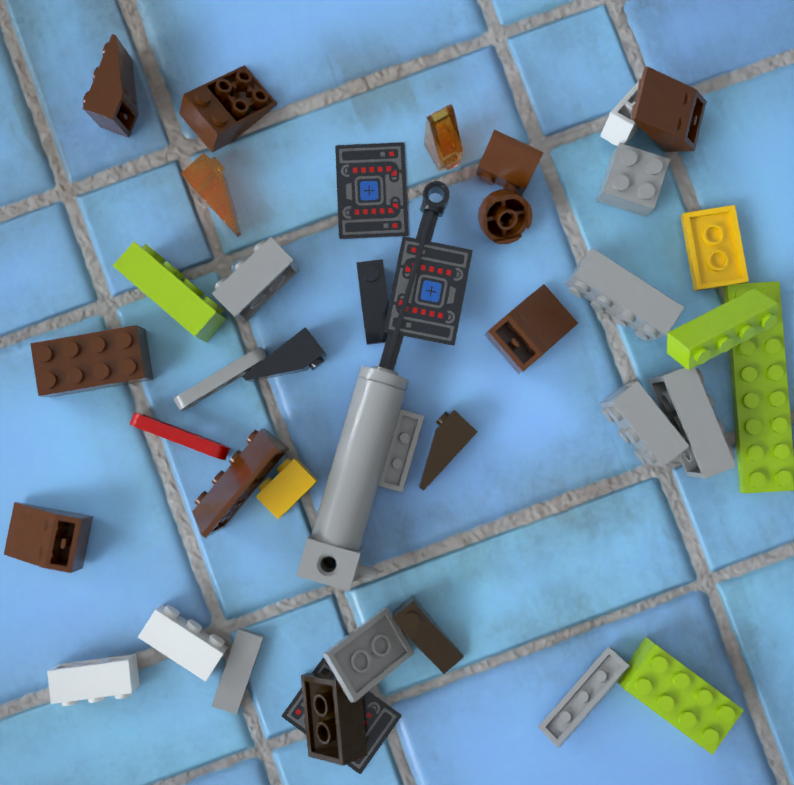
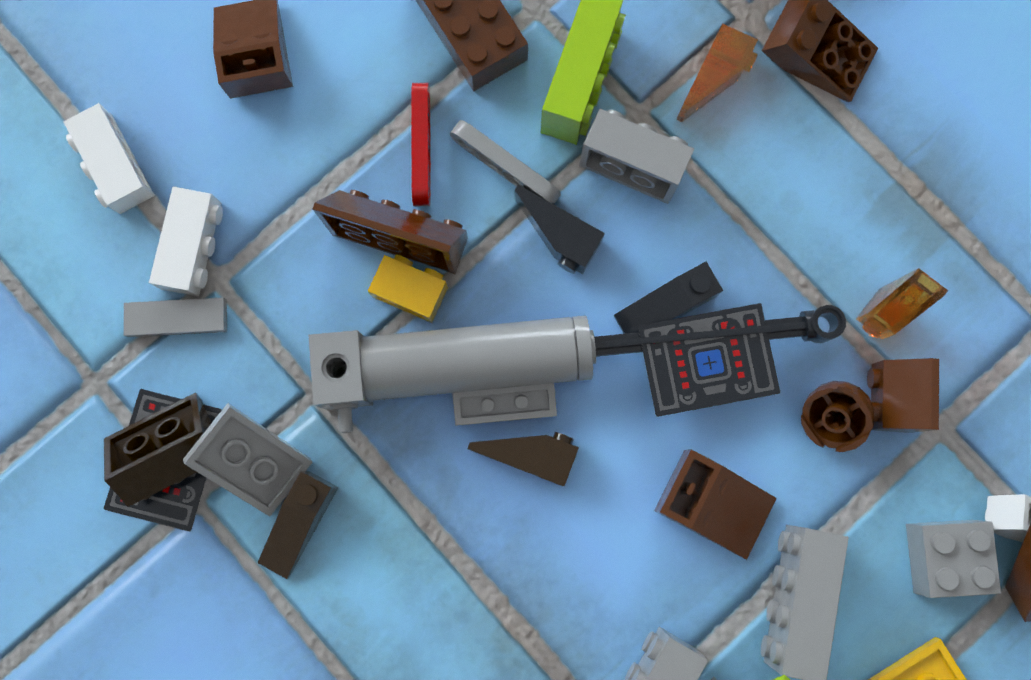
camera: 70 degrees right, 5 degrees down
black sticker [335,142,408,239] -> none

